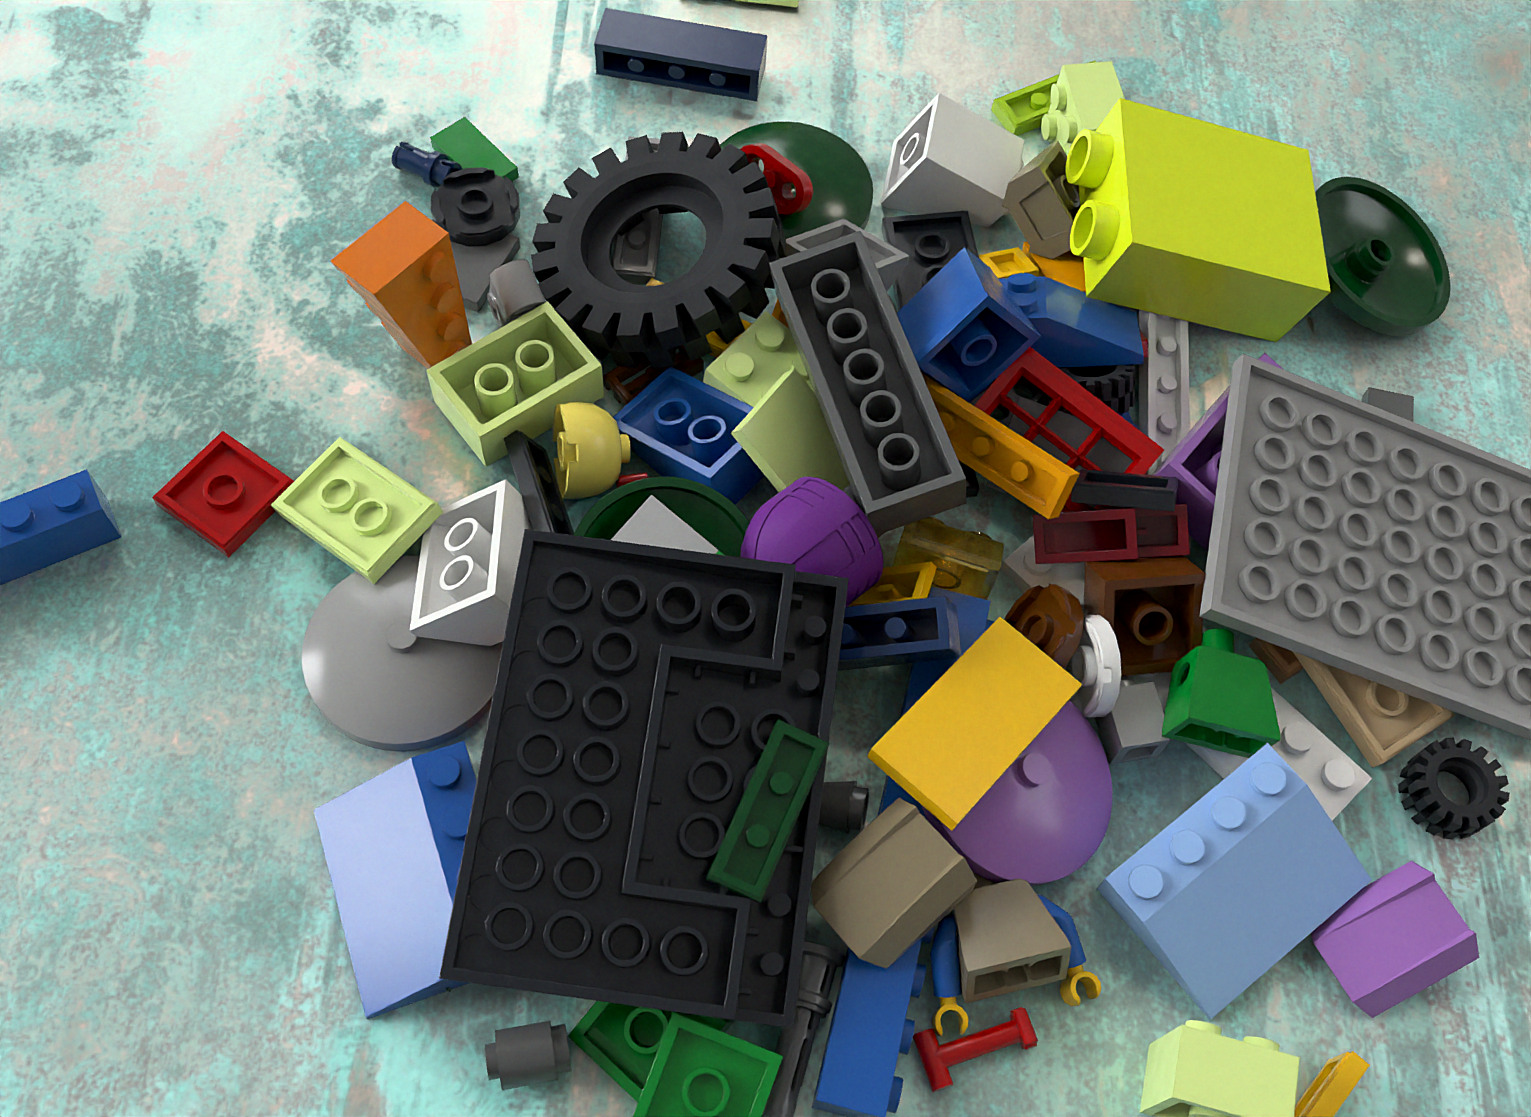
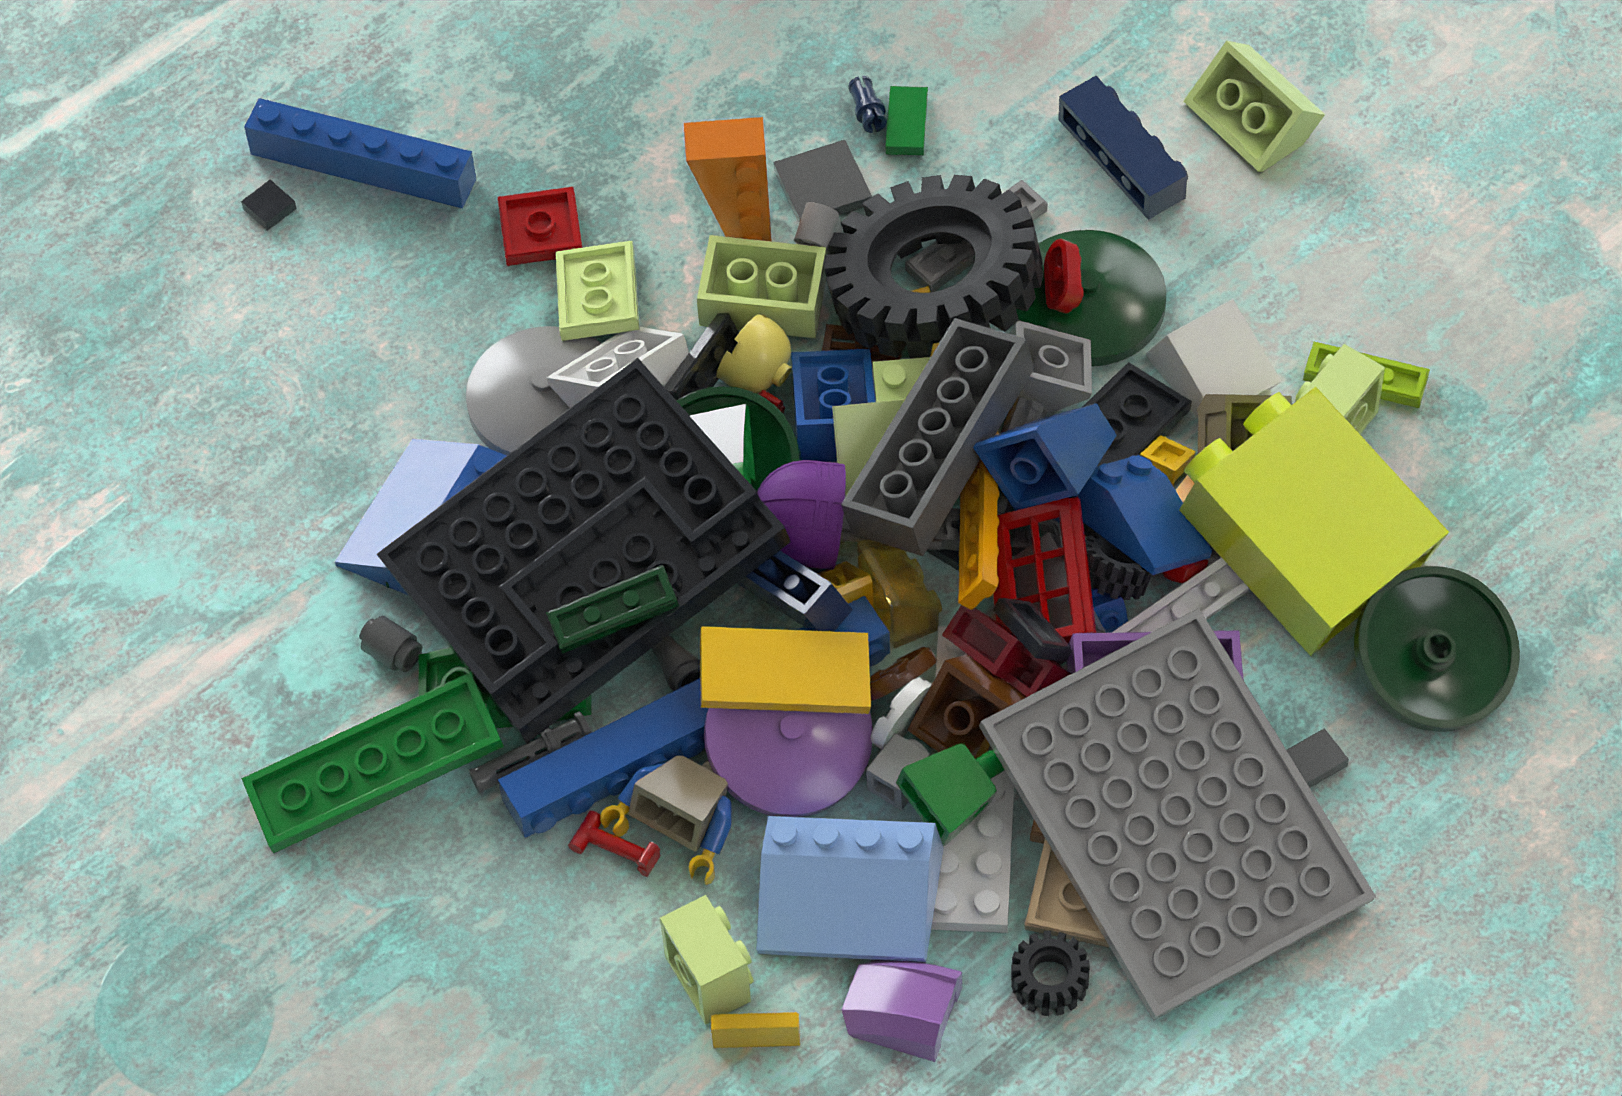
camera: 55 degrees right, 5 degrees down
black tile [431,167,520,246] -> none
dark tan slope [811,798,977,969] -> none

